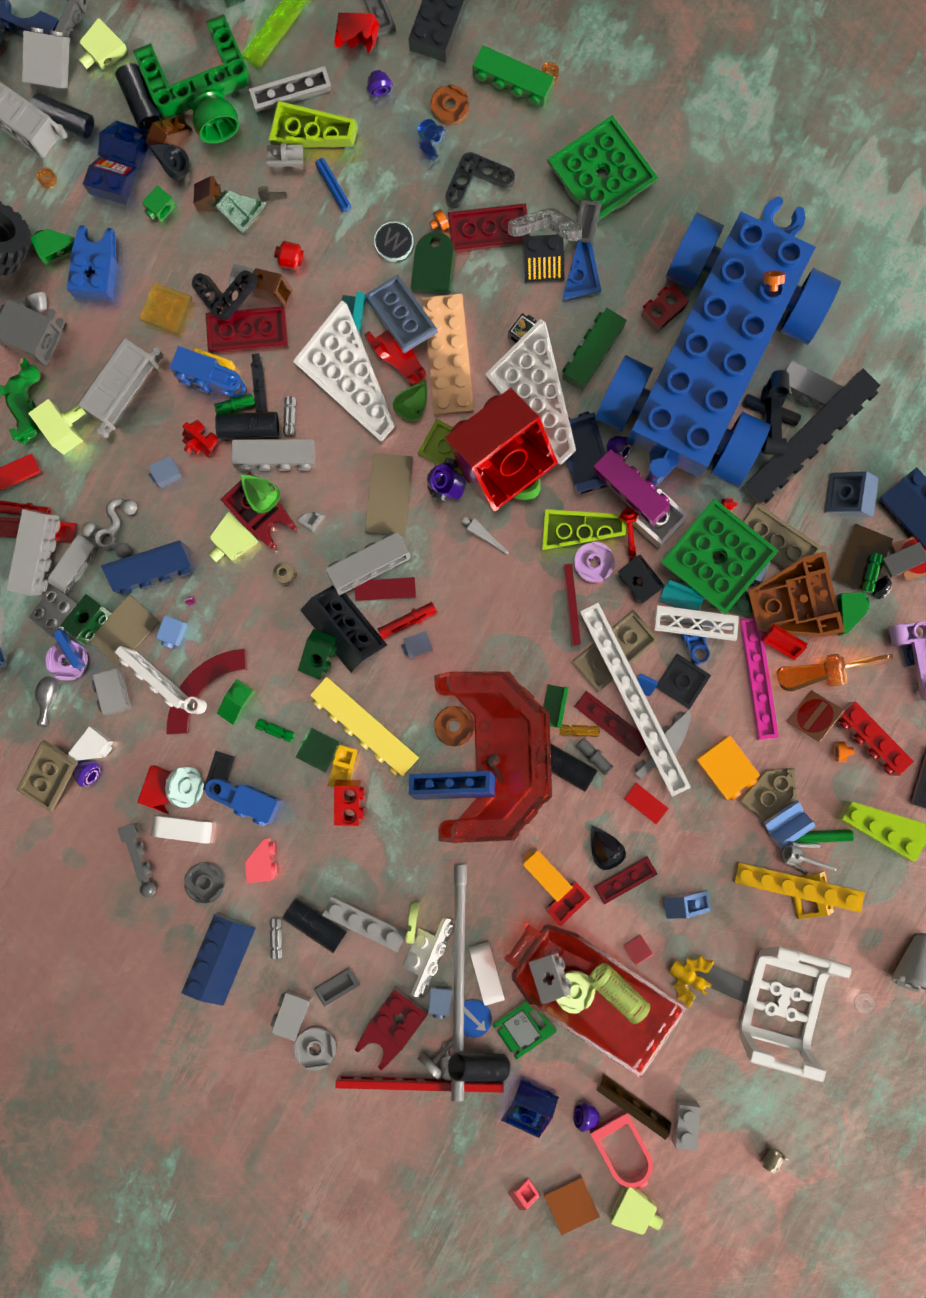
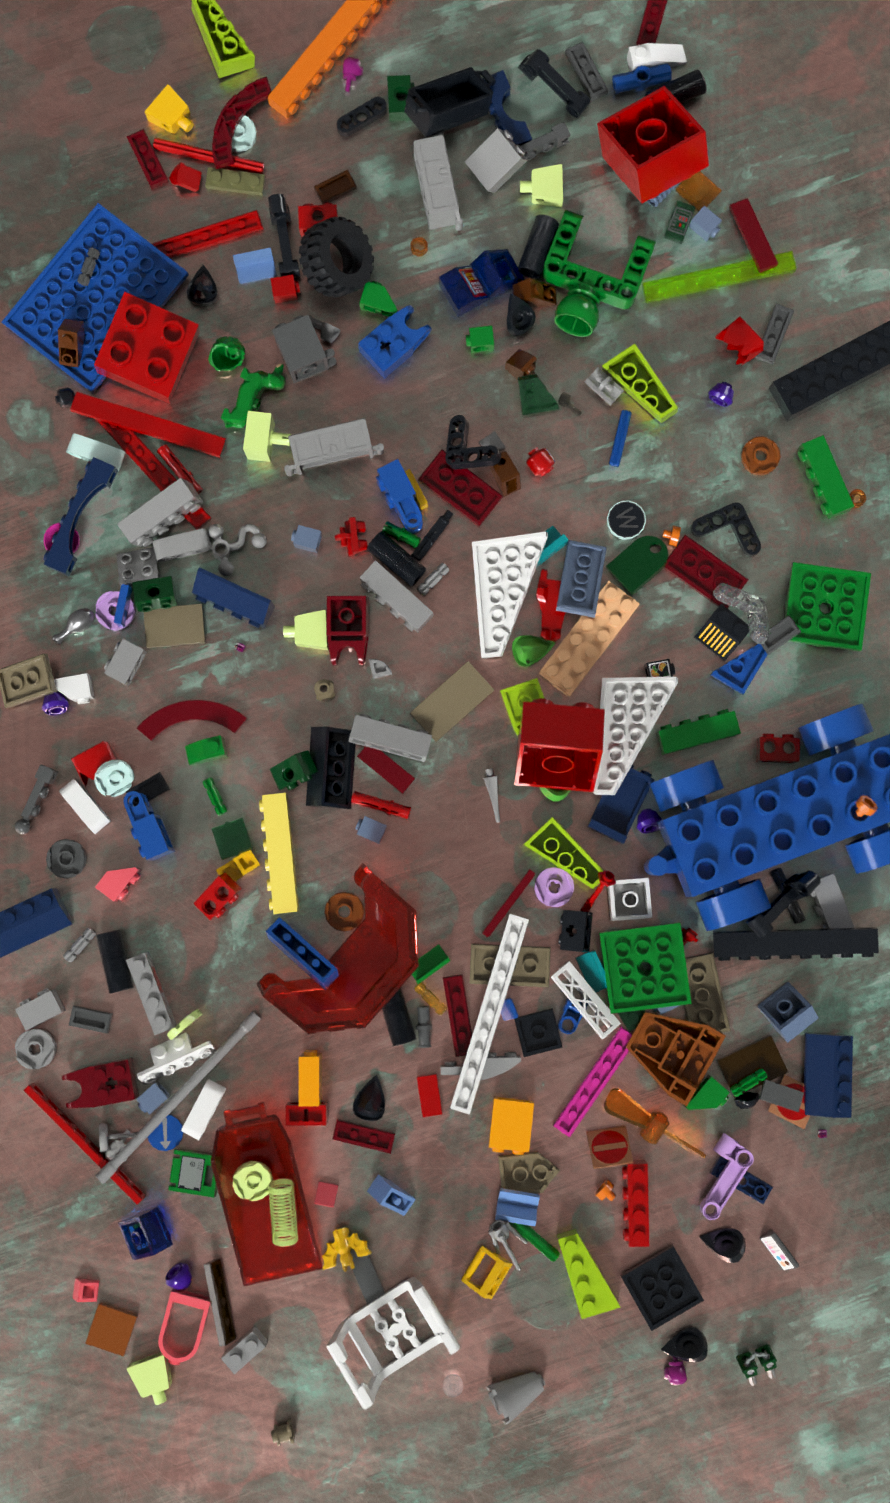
camera: 40 degrees right, 0 degrees up
black piece [30,92,94,140] -> none
white hinge [115,646,207,714] -> none
clear yellow plate [139,282,192,335] -> none
medium blue brick [156,615,188,648] -> none
bright green piece [241,474,281,514] -> none
light grey brick [249,66,331,114] -> none
clear blue piece [418,119,447,162] -> none
dark purple cap [427,458,466,503] -> none
black piece [448,1052,511,1082] -> none
clear smoke hand [486,753,504,783] -> none
light grey brick [529,954,572,1004] -> none
magenta brick [593,450,670,527] -> none
yellow plate [735,862,865,913] -> none
red tile [761,624,807,660] -> none

